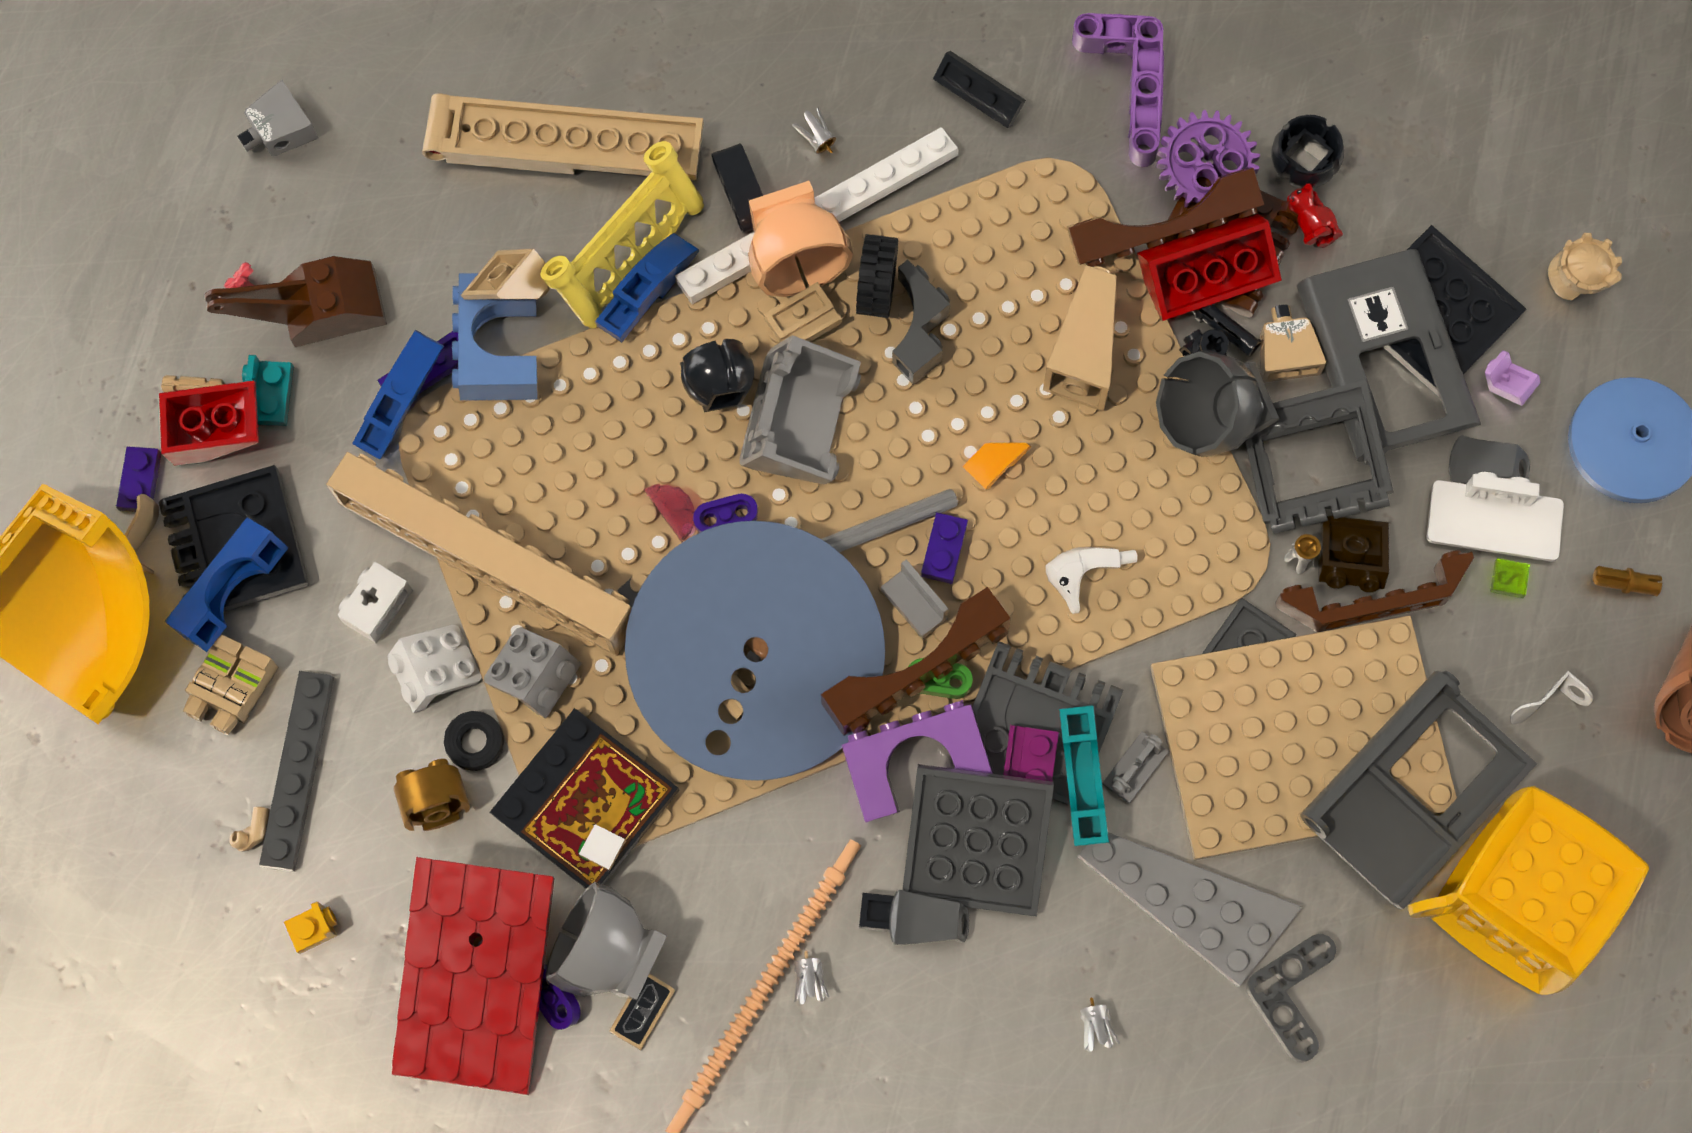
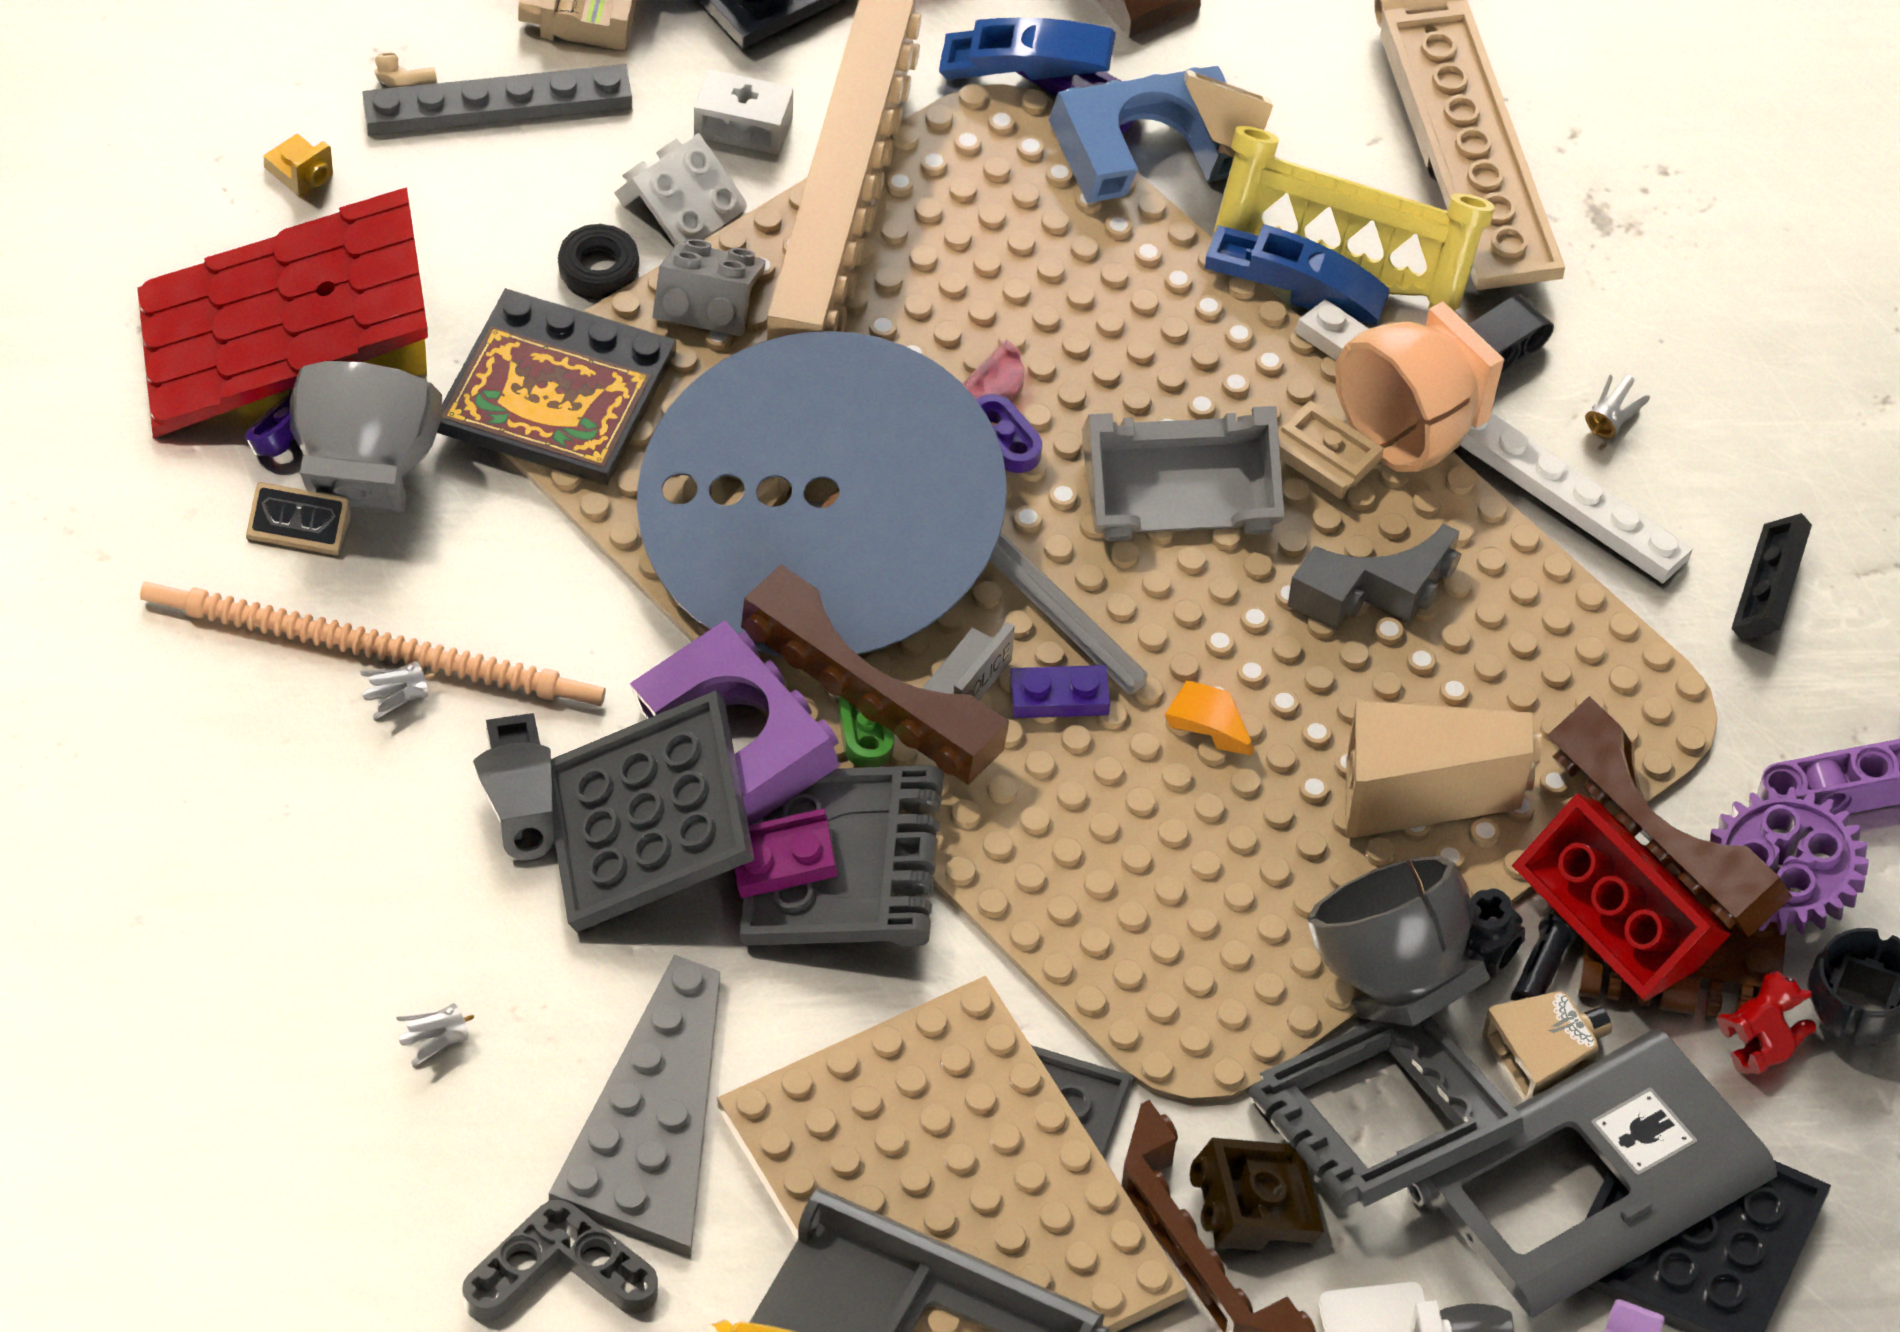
camera: 65 degrees right, 20 degrees down
pearl gold brick [393,759,470,831] -> none
white tile [579,824,626,871] -> none
black piece [680,339,754,412] -> none
black tyre [856,234,898,318] -> none
white animal [1045,547,1138,614] -> none
teal arch [1059,706,1109,846] -> none
light grey hinge [1102,731,1169,803] -> none
piece [1284,534,1321,574] -> none

